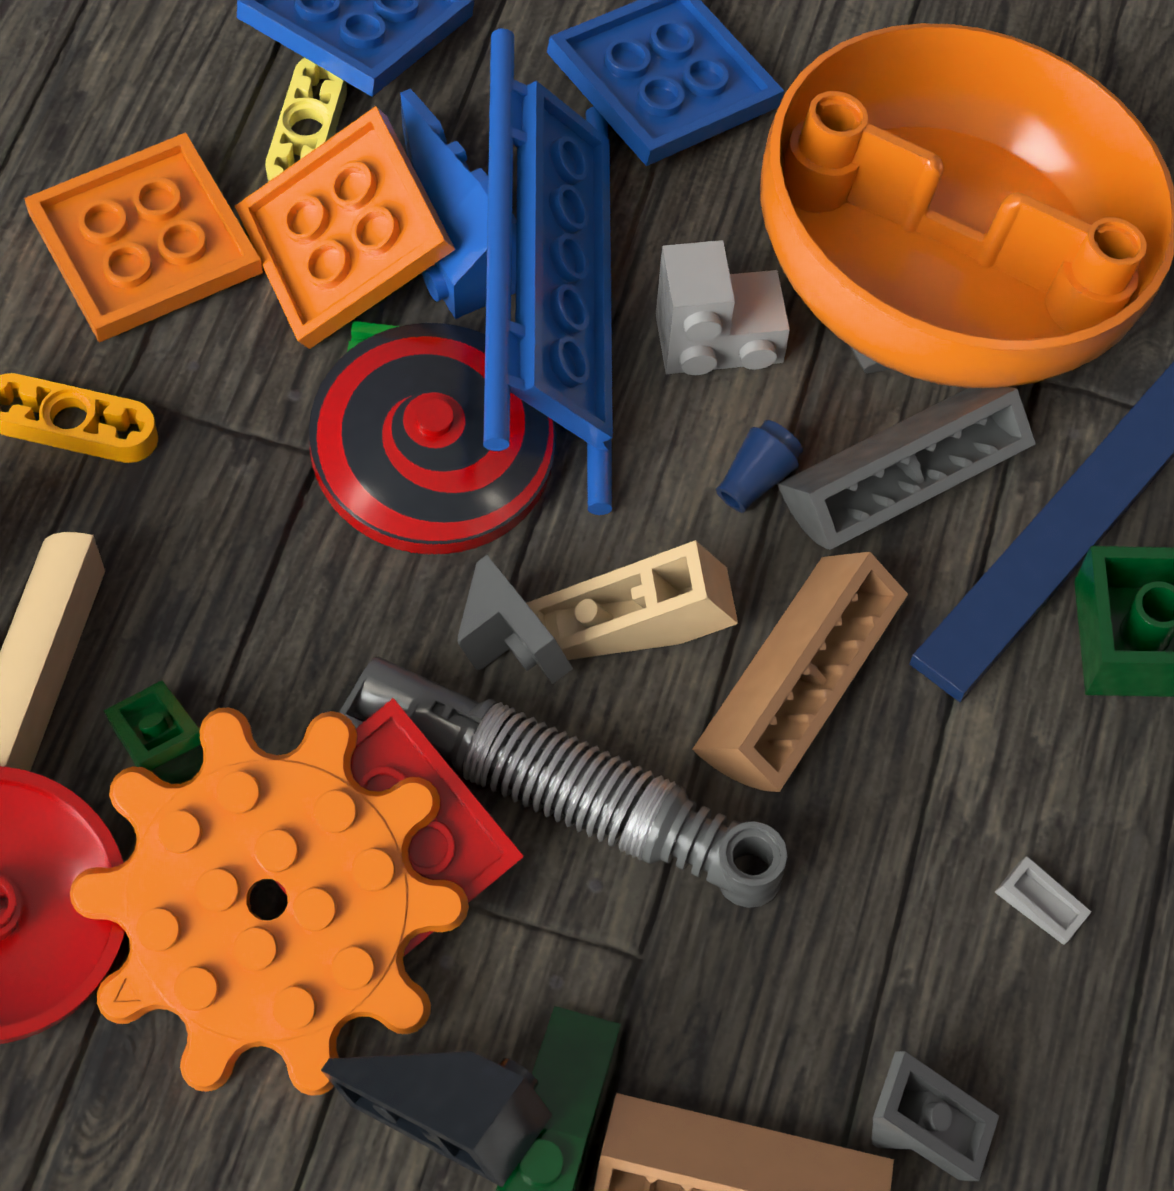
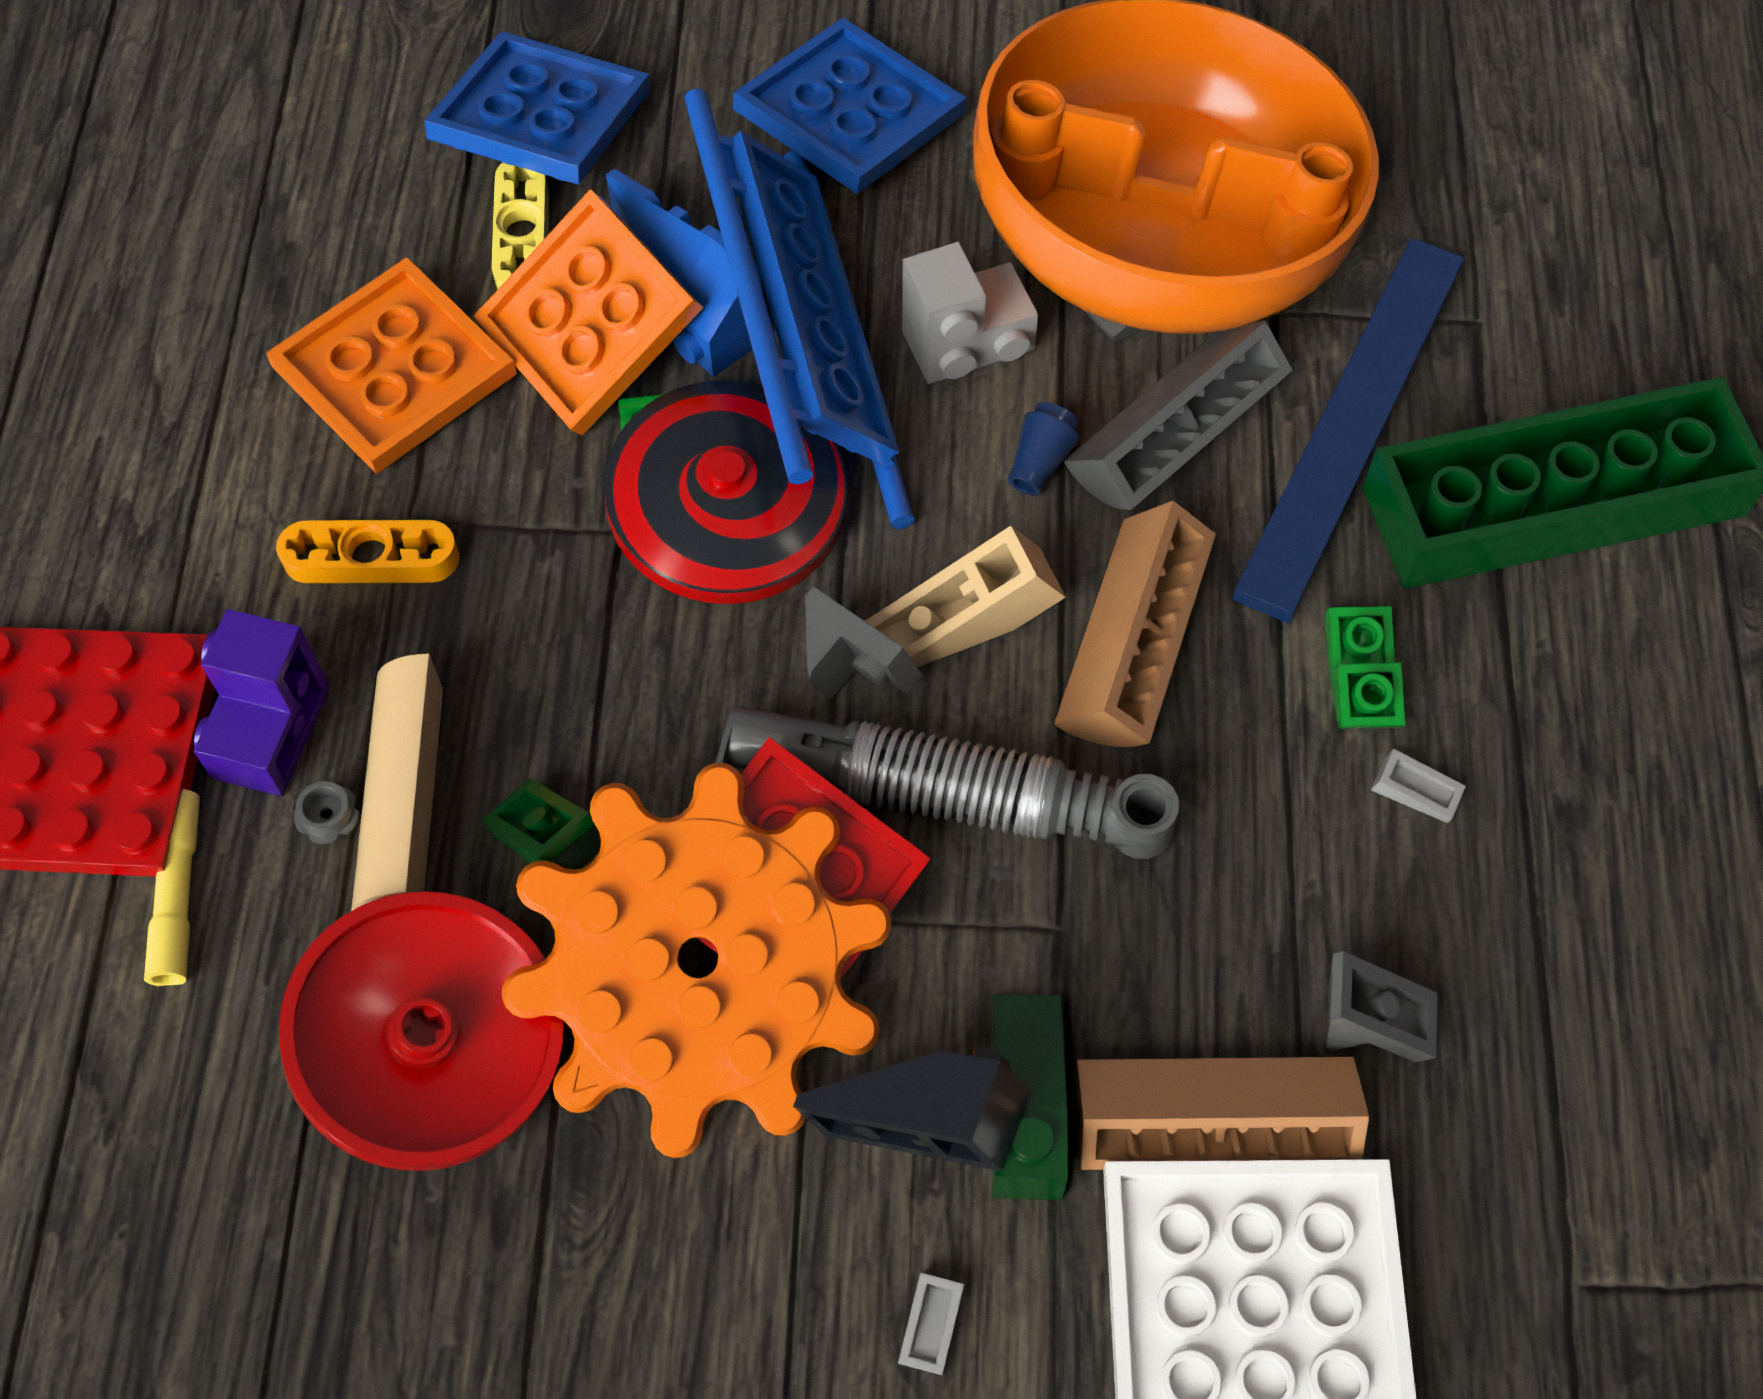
camera: 10 degrees left, 0 degrees up
none -> green slope [1324,606,1405,729]

